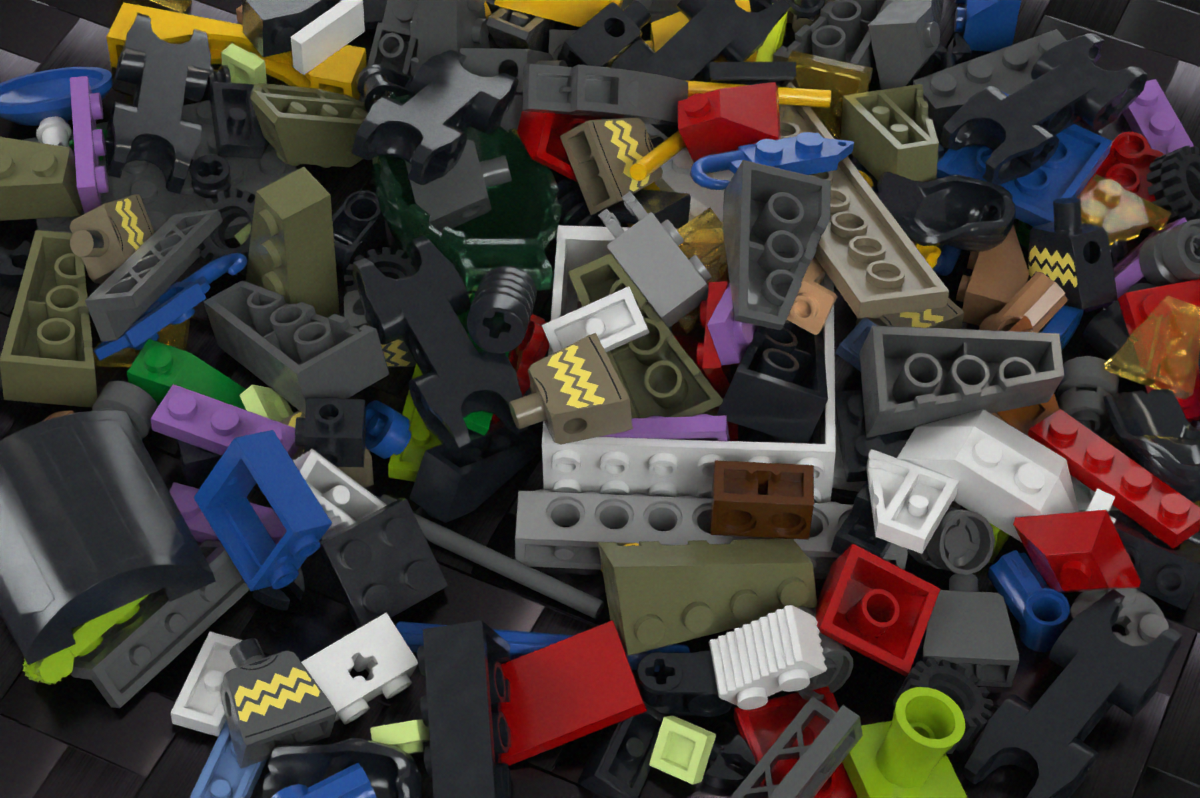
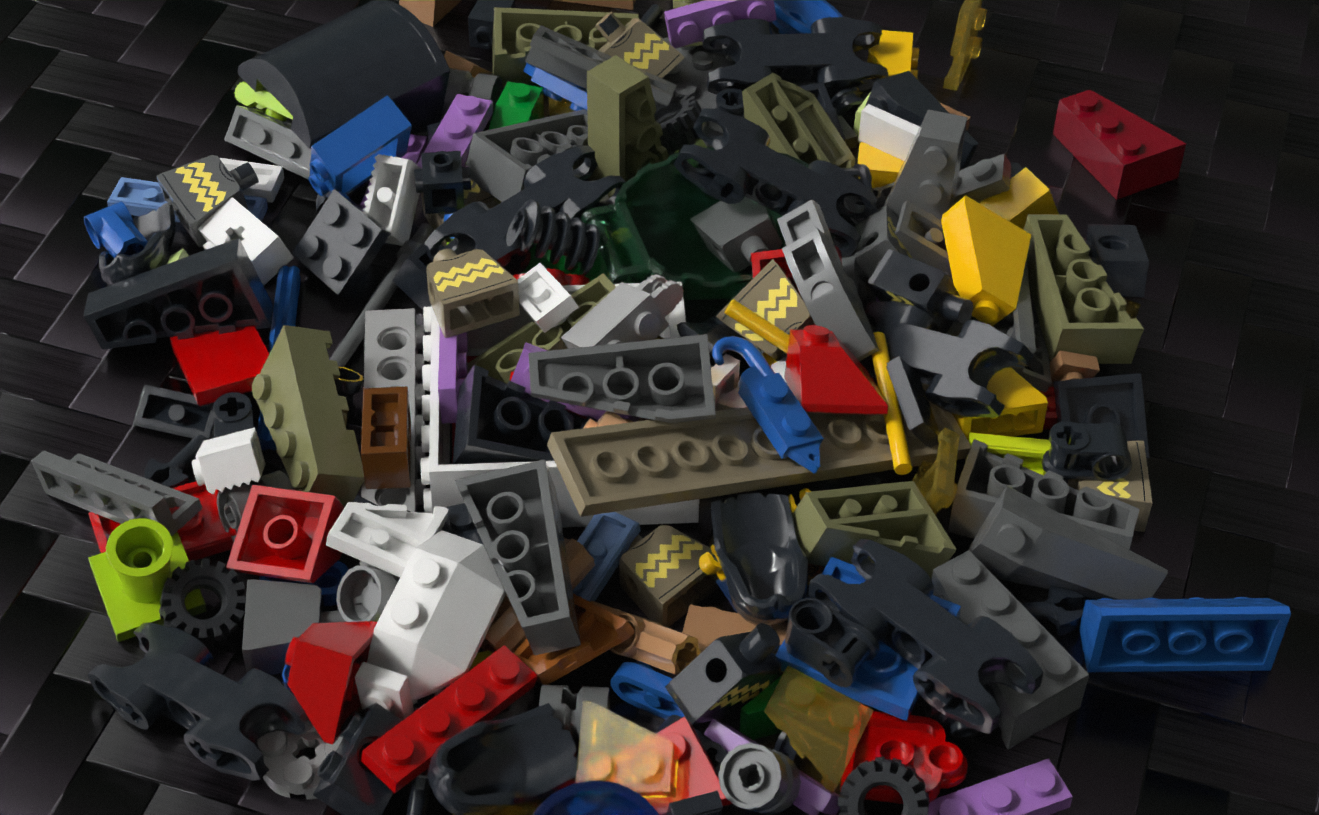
camera: 85 degrees right, 5 degrees down
yellowish green plate [649,715,716,784] -> none
none -> black piece [785,598,880,687]

